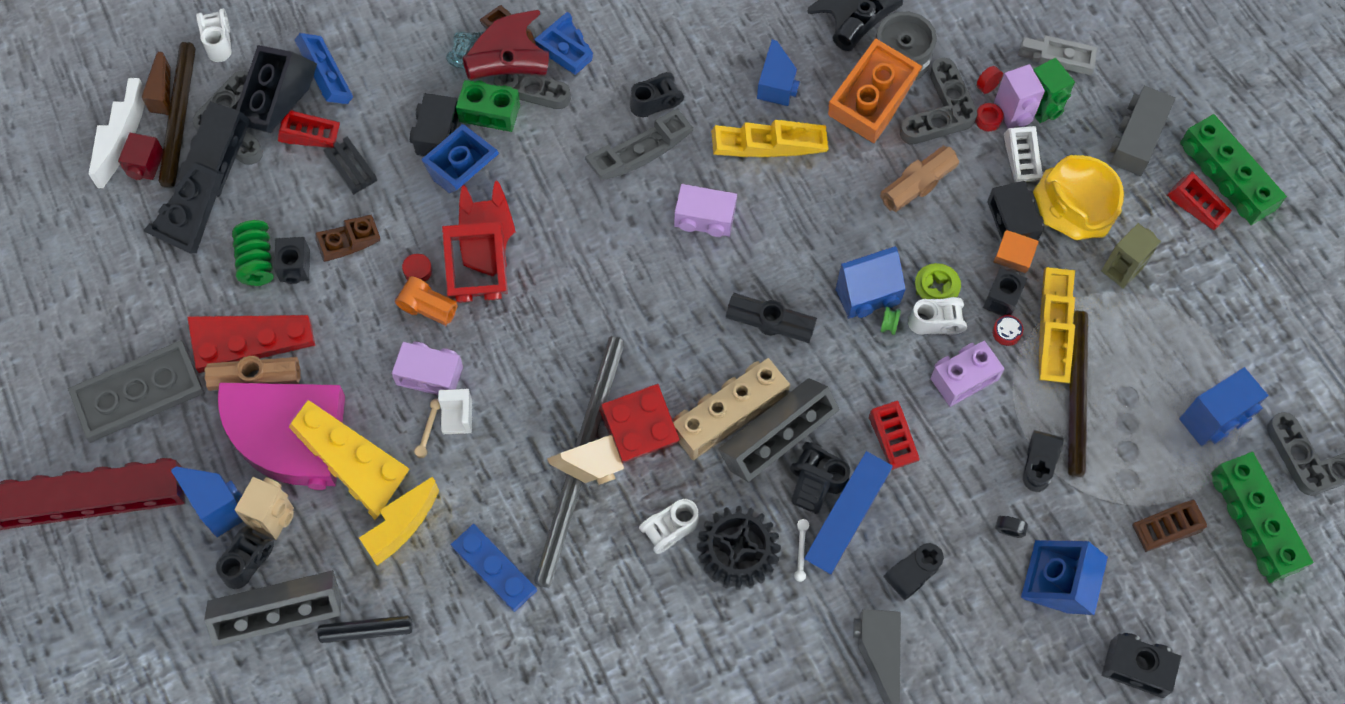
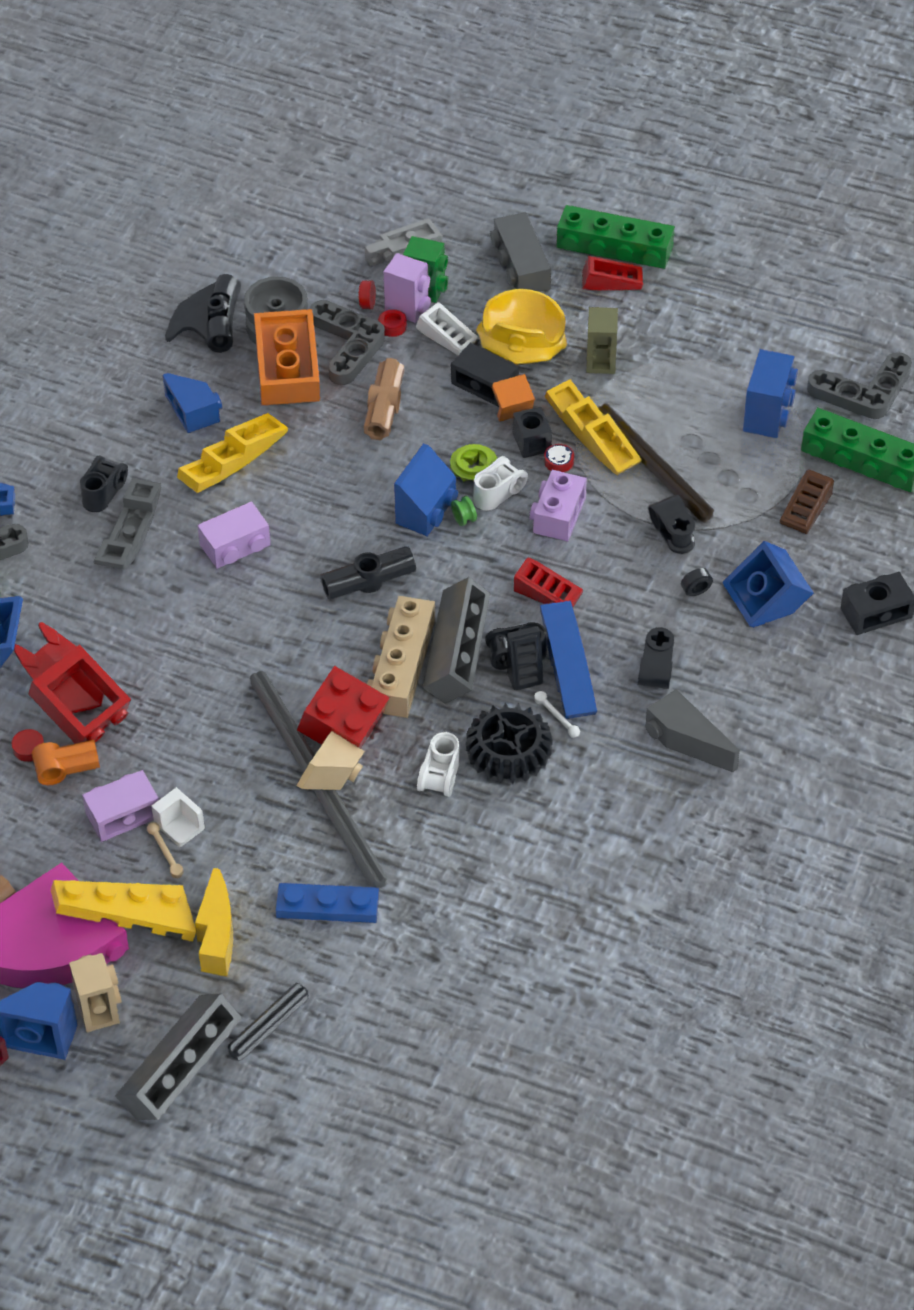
camera: 40 degrees left, 15 degrees down
black piece [216,526,274,589] -> none

